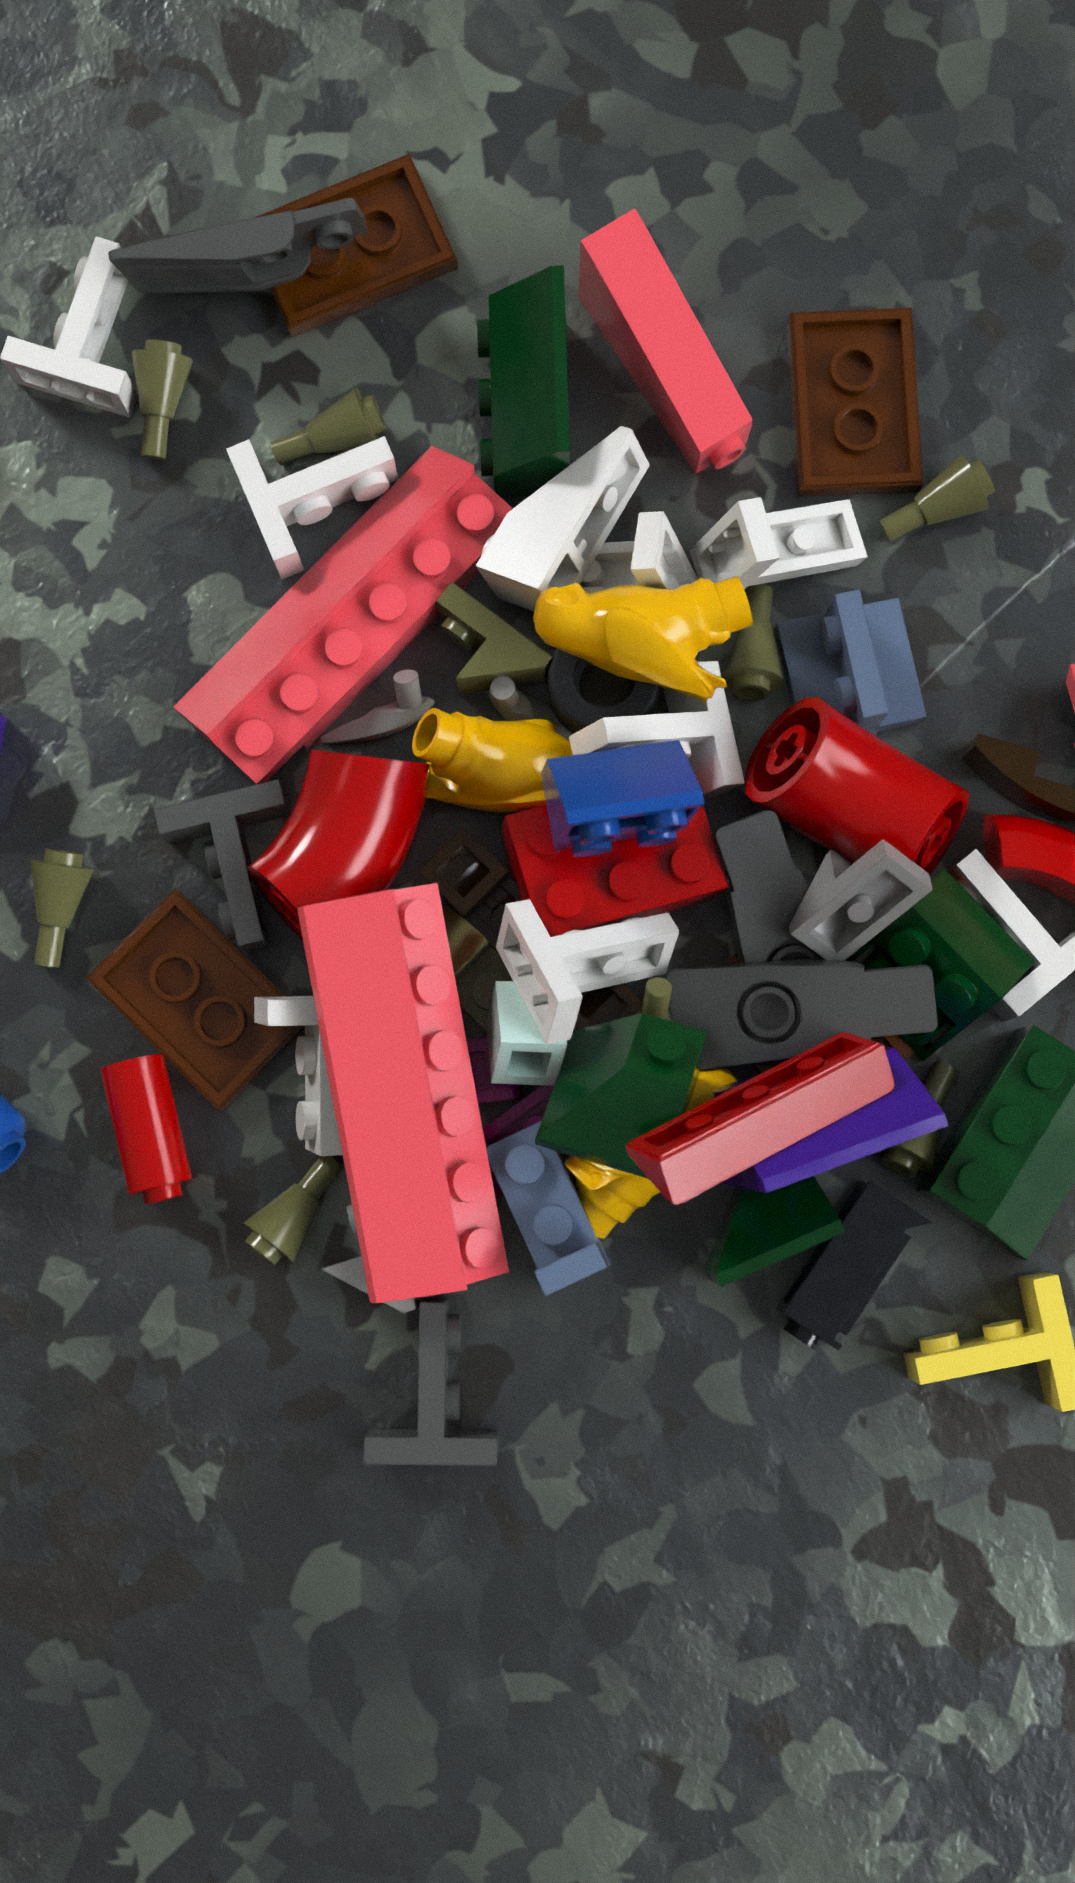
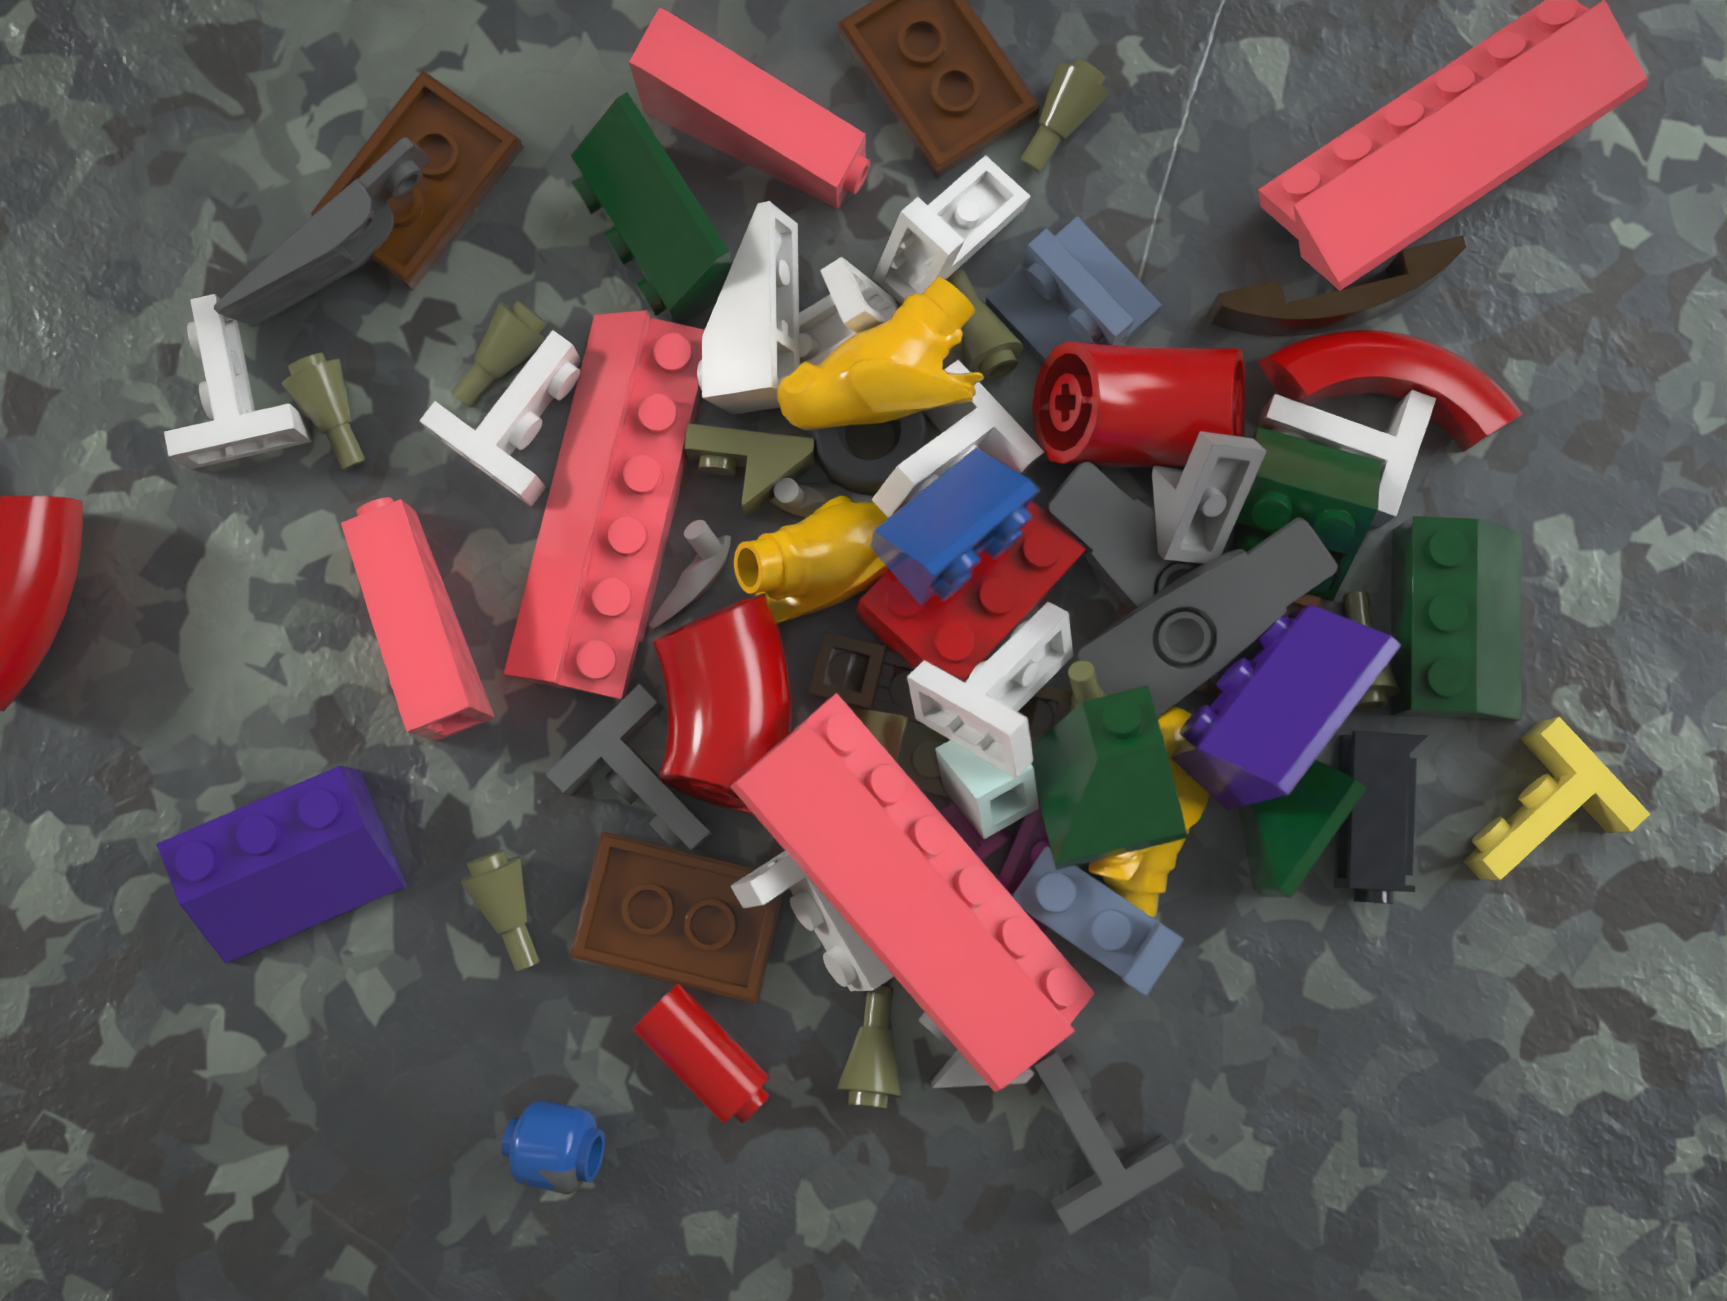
camera: 30 degrees left, 0 degrees up
slope [625,1031,894,1205] -> none
none -> coral slope [341,497,495,741]

